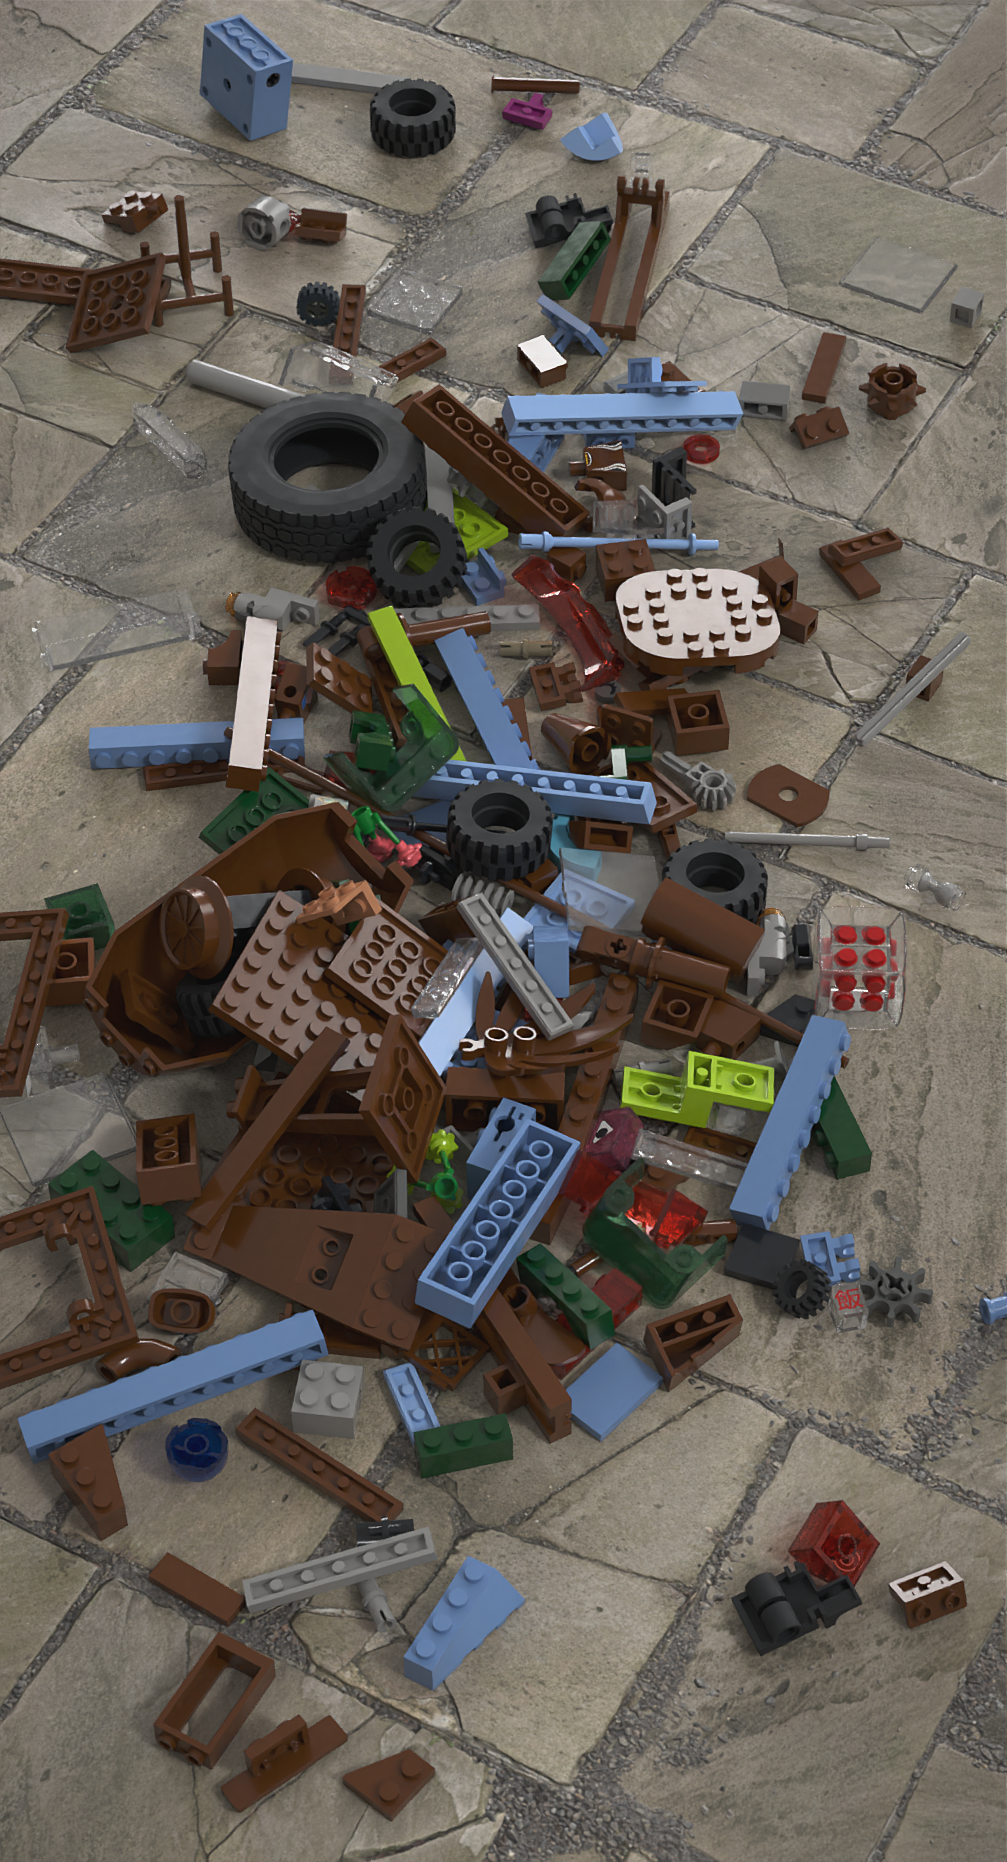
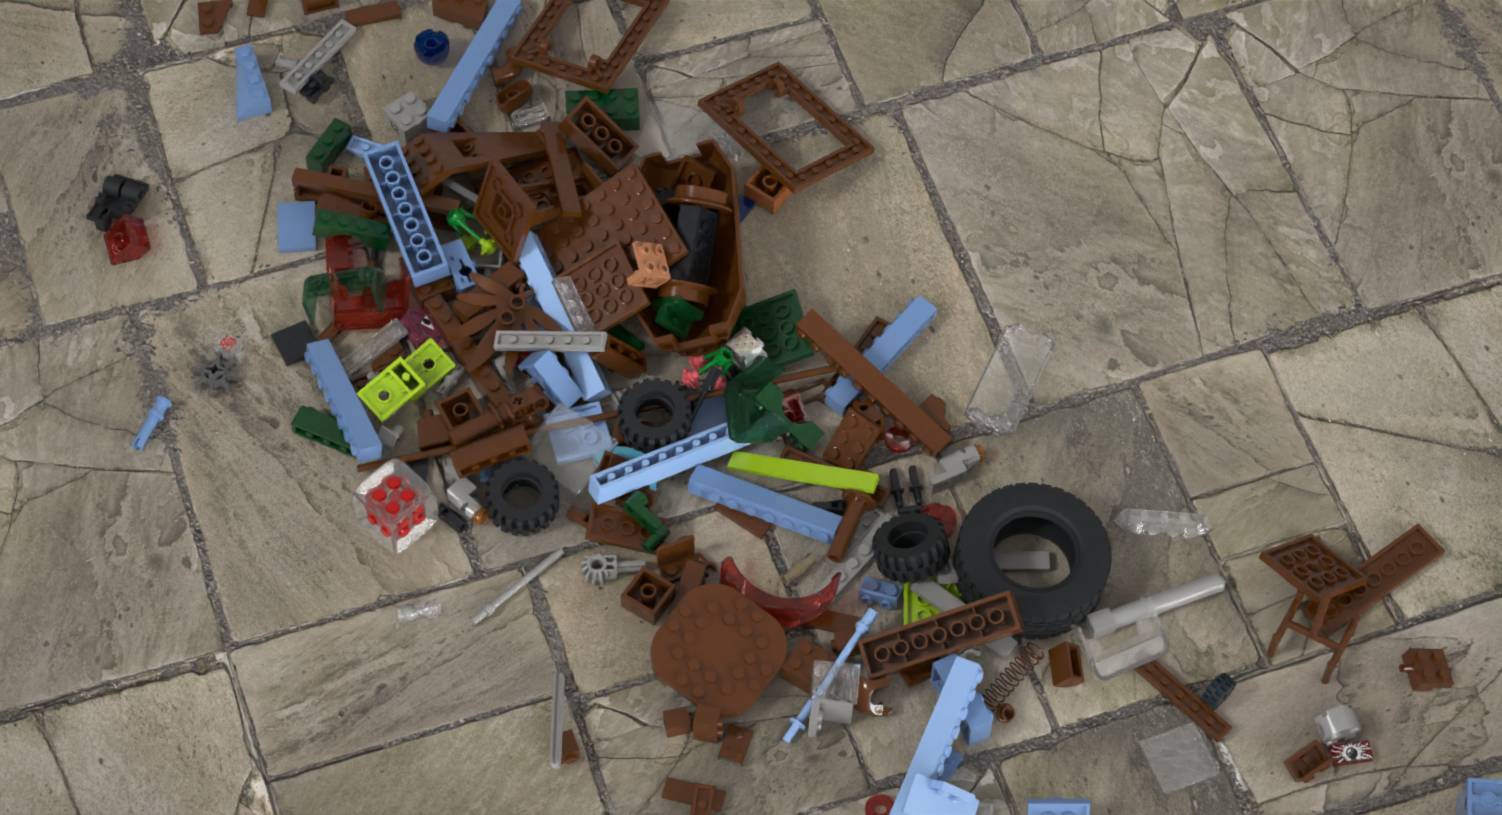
camera: 130 degrees right, 10 degrees up
clear green brick [44,883,115,951] -> none
reddish brown plate [235,1408,404,1523] -> none
reddish brown tile [375,338,447,386] -> none
brick [517,336,568,388] -> none
reddish brown plate [529,662,583,711] -> none
reddish brown cone [541,713,611,775] -> none
reddish brown torso [569,441,627,491] -> none
reddish brown wedge [643,1294,743,1393] -> none
black plate [652,447,697,529] -> none
reddish brown piece [747,764,830,827] -> none
black tyre [772,1259,832,1319] -> none
medium blue plate [800,1231,860,1288] -> none
reddish brown bracket [888,1561,967,1628] -> none

